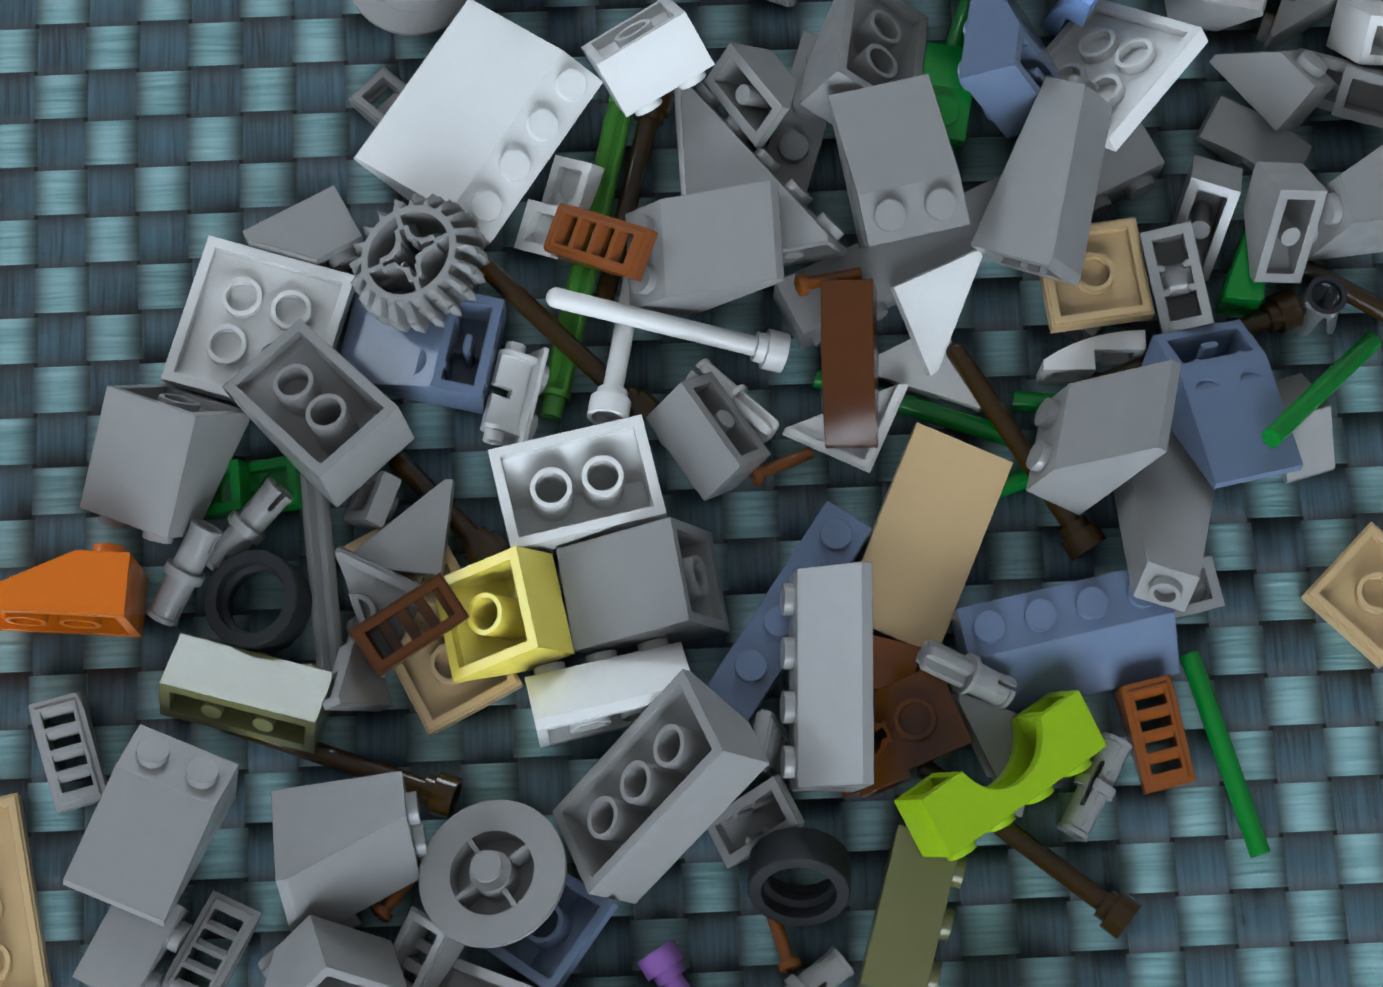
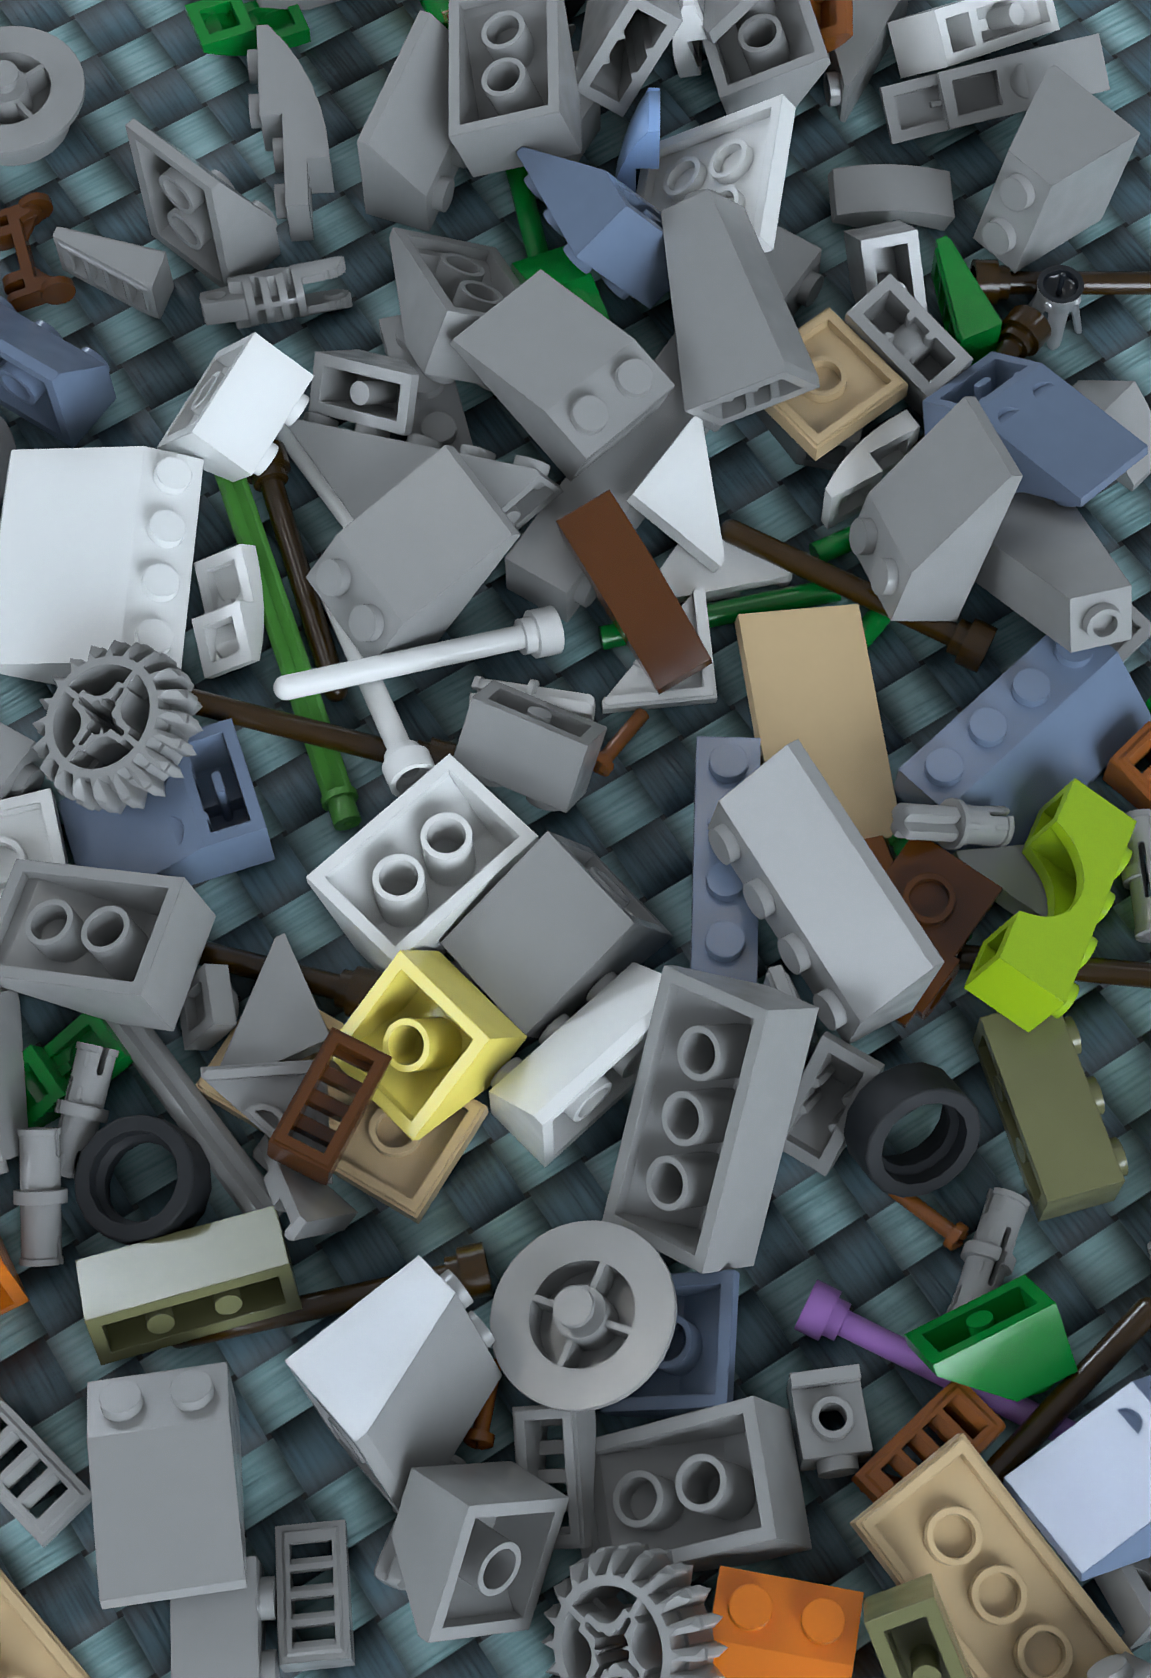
camera: 25 degrees left, 10 degrees down
white hinge [480,341,550,446] -> none
dark orange slope [544,203,658,281] -> none
dark orange piece [794,267,862,296] -> none
light grey slope [1209,49,1336,131] -> none
light grey slope [1243,161,1328,283] -> none
green bar [1261,332,1381,448] -> none

